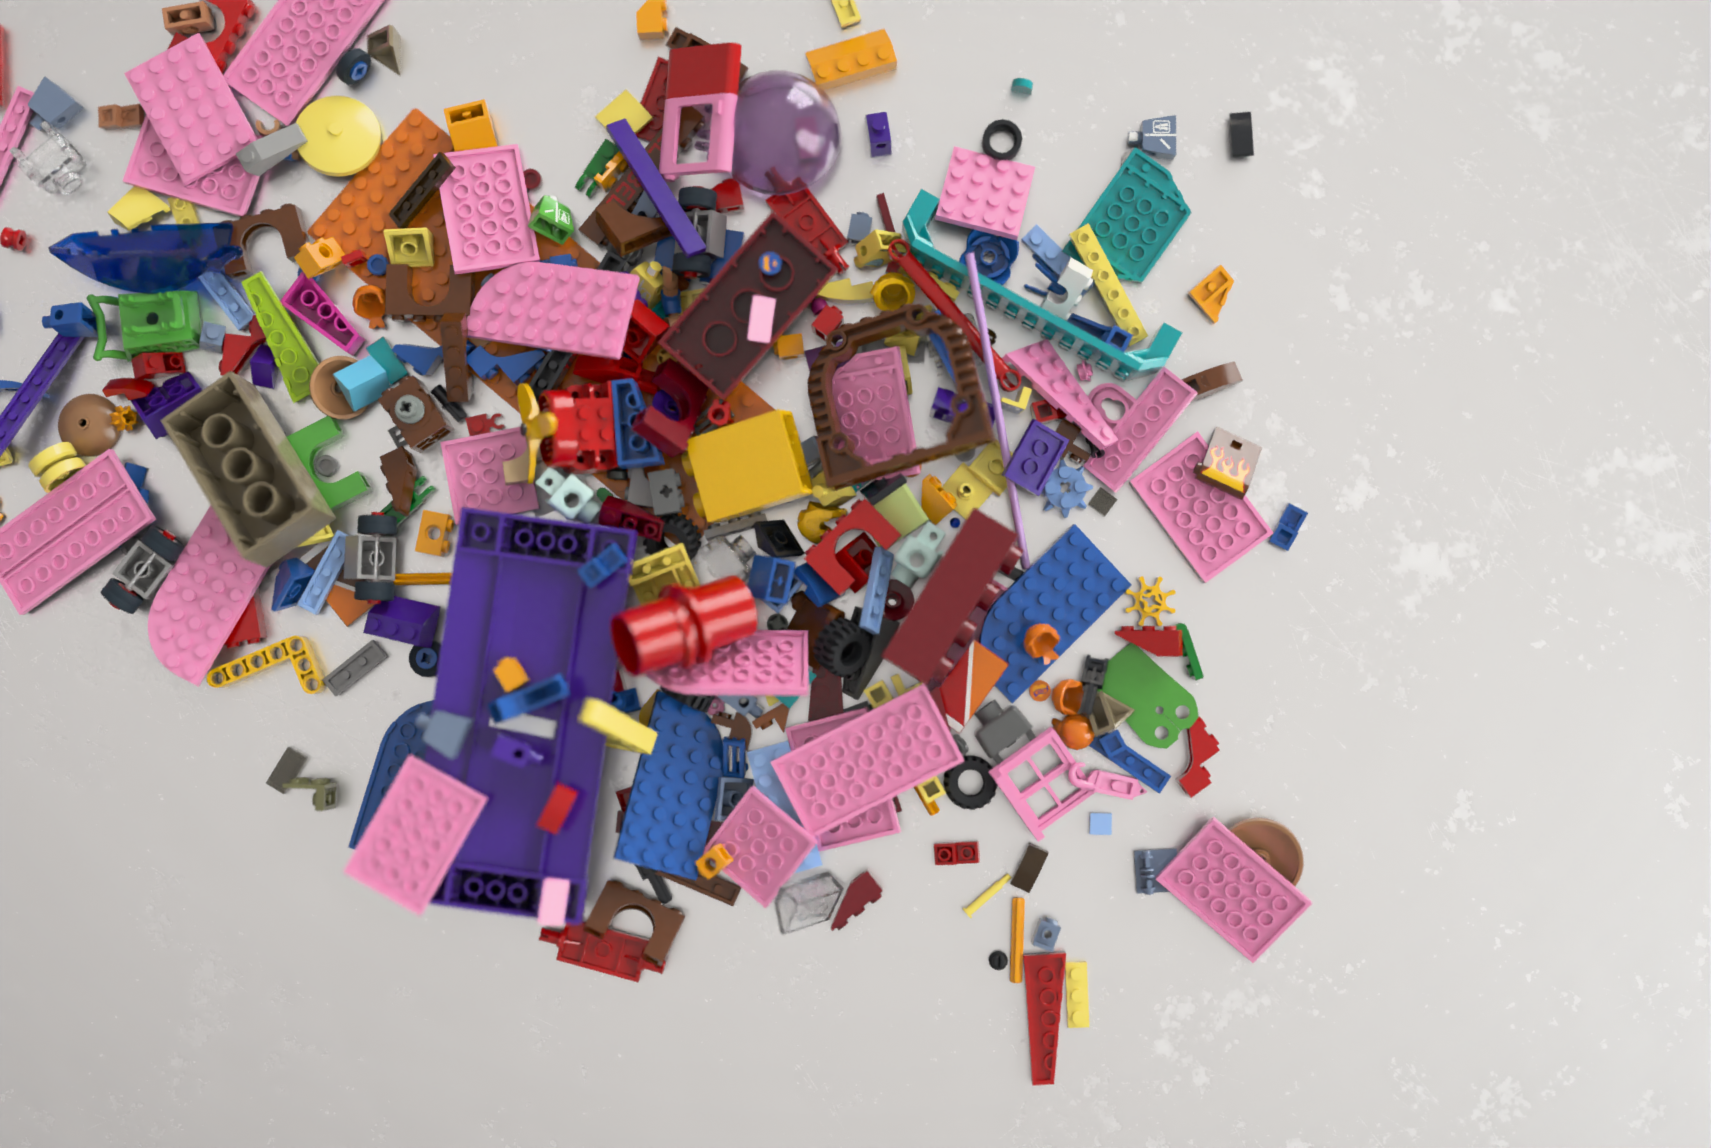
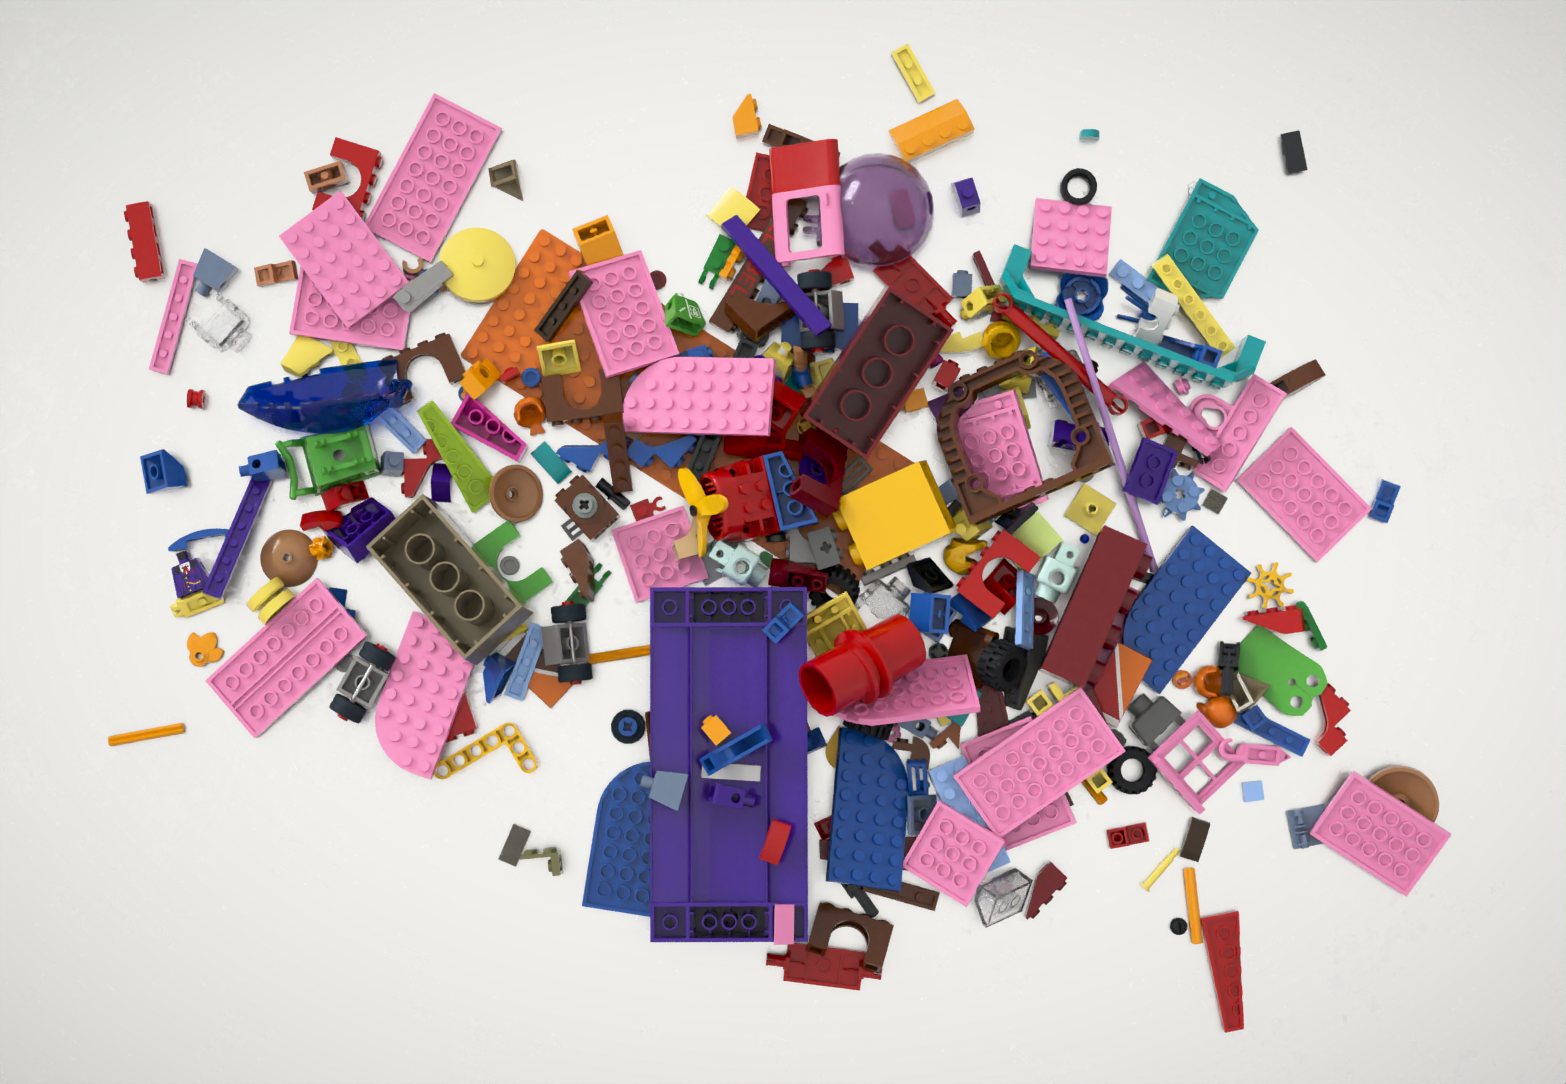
camera: 15 degrees left, 0 degrees up
flat silver plate [322,640,387,696] -> none
medium azure slope [332,355,390,412] -> none
black wheel [336,48,371,85] -> none
bright pink plate [343,755,488,916] -> none
dark purple slope [363,596,441,648] -> none
light orange brick [415,510,454,557] -> none
light yellow beam [579,698,658,755] -> none
light orange brick [695,843,734,880] -> none
red animal [708,399,735,426] -> none
bright pink slope [748,296,775,343] -> none
blue tile [759,252,781,275] -> none
light orange slope [921,474,957,525] -> none
light yellow tile [967,440,1013,496] -> none
light yellow panel [1000,387,1032,414] -> none
orange hat [1023,624,1060,665] -> none
sand blue brick [1031,917,1061,953] -> none
light yellow plate [1065,961,1089,1028] -> none
sand blue torso [1128,115,1176,160] -> none
light orange wing [1188,265,1234,323] -> none
door [1193,426,1262,500] -> none

